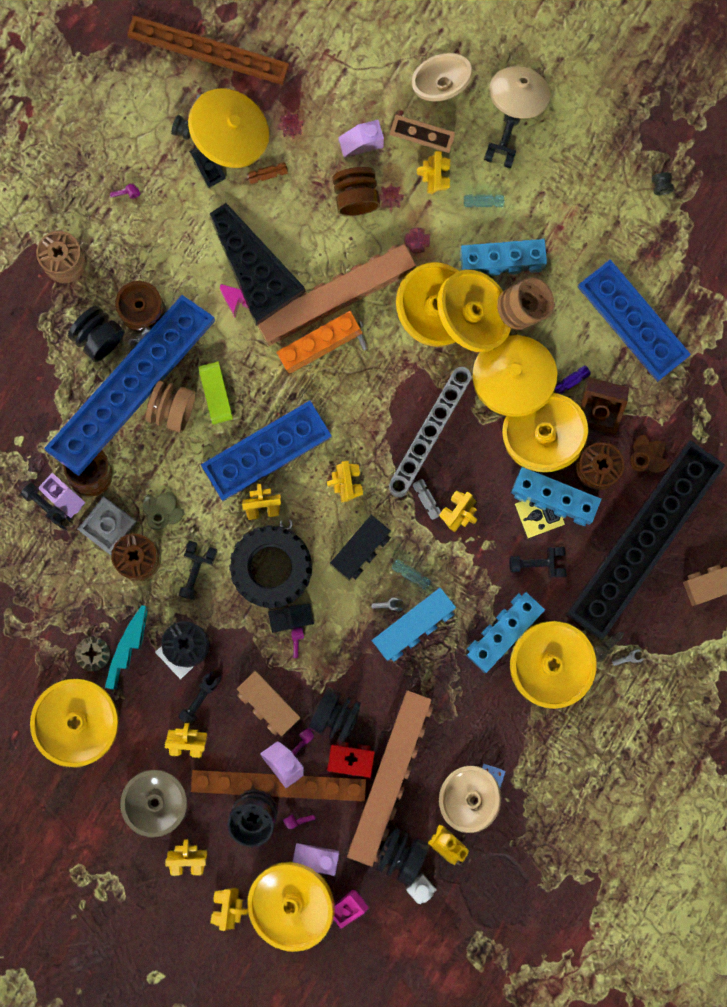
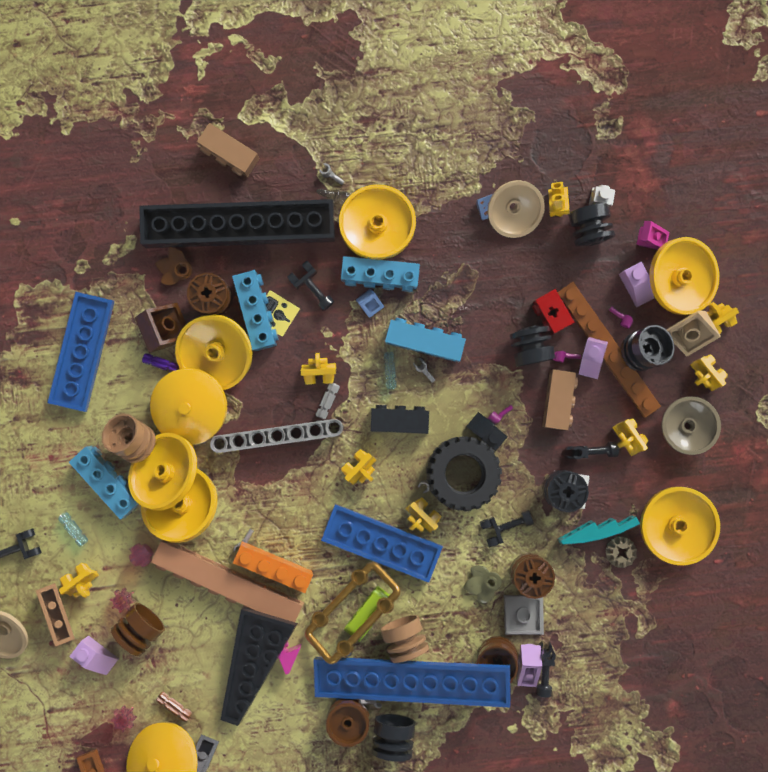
camera: 125 degrees left, 5 degrees up
nougat brick [347,691,434,866] -> none
none -> pearl gold bar [305,562,401,664]
none -> medium blue slope [356,289,384,318]
none -> tan slope [667,311,721,356]

